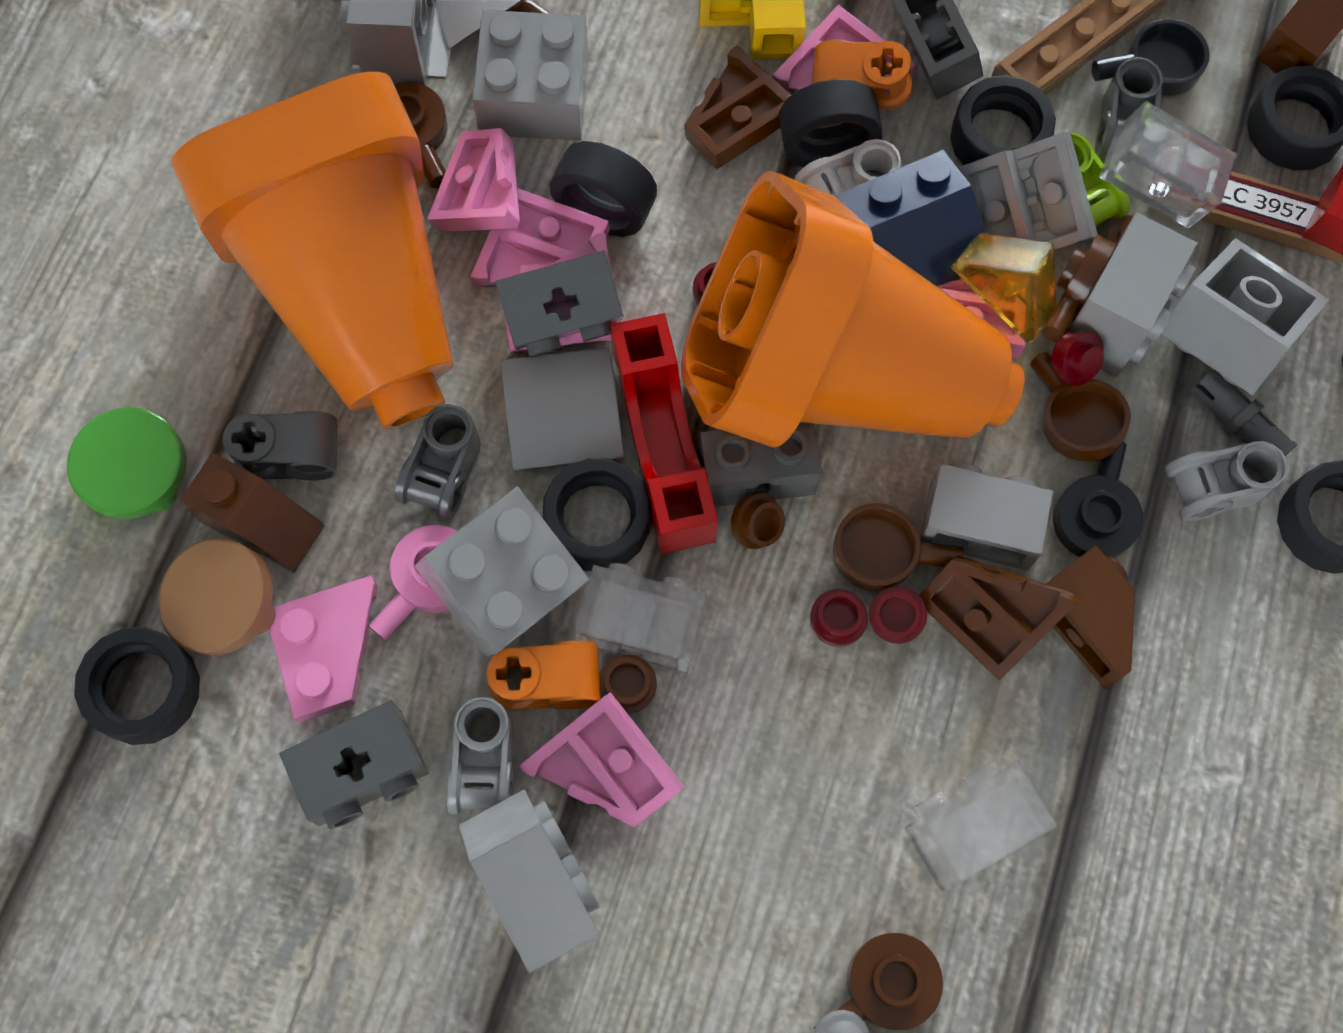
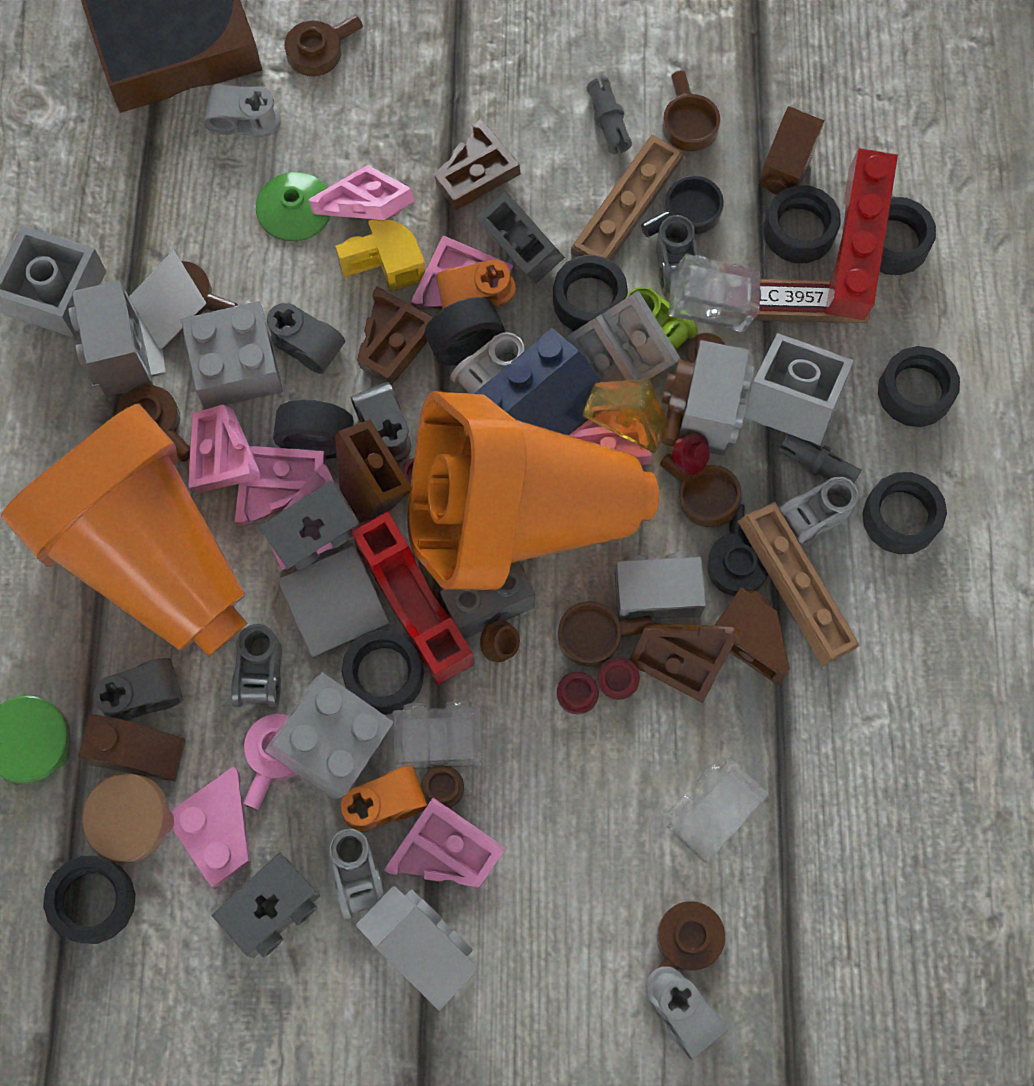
camera: 15 degrees left, 0 degrees up
none -> dark grey piece [267,303,346,374]
none -> reddish brown slope [335,419,412,524]
none -> dark grey piece [350,381,411,463]
none -> medium nougat tile [738,502,860,667]

